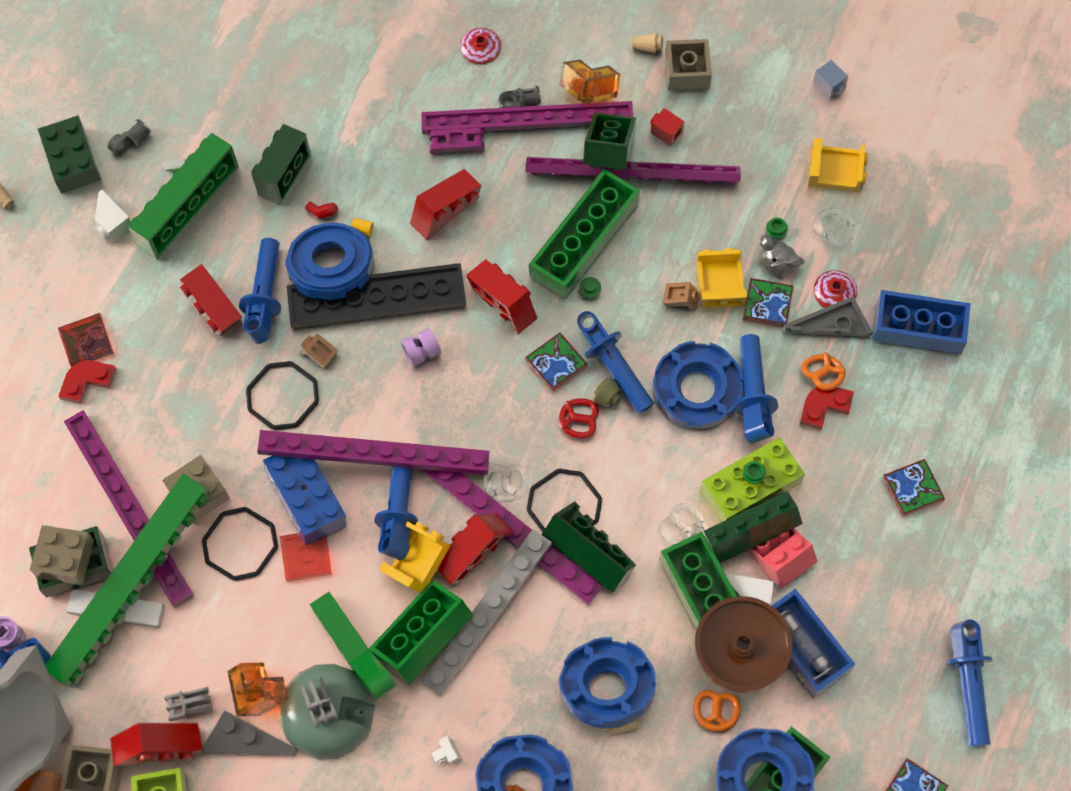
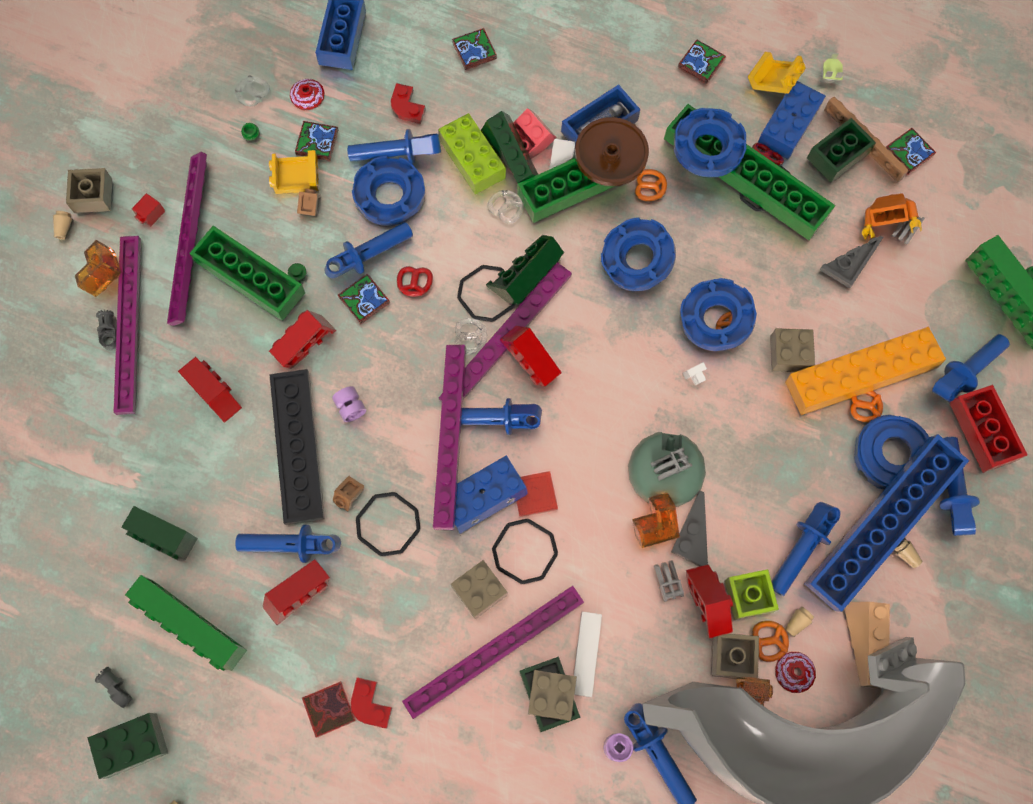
camera: 95 degrees left, 5 degrees up
green brick [45,473,210,687] -> none
white slope [95,190,131,243] -> none
white tile [163,158,186,180] -> none
blue piece [285,223,374,300] -> none
red arm [305,201,338,220] -> none
green beam [309,591,397,700] -> none
yellow hinge [351,217,374,237] -> none
green brick [369,580,473,685] -> none
yellow panel [379,521,451,593] -> none
light grey plate [422,529,552,696] -> none
magenta plate [429,128,485,155] -> none
dish [460,28,501,64] -> none
dark green brick [583,112,636,170] -> none
olive cone [593,378,622,407] -> none
green plate [742,461,766,484] -> none
flat silver hair [759,235,805,278] -> none
dark grey wing [783,296,873,337] -> none
orange piece [801,352,846,391] -> none
yellow panel [808,138,868,192] -> none
sand blue brick [813,60,848,98] -> none
blue piece [946,619,993,746] -> none

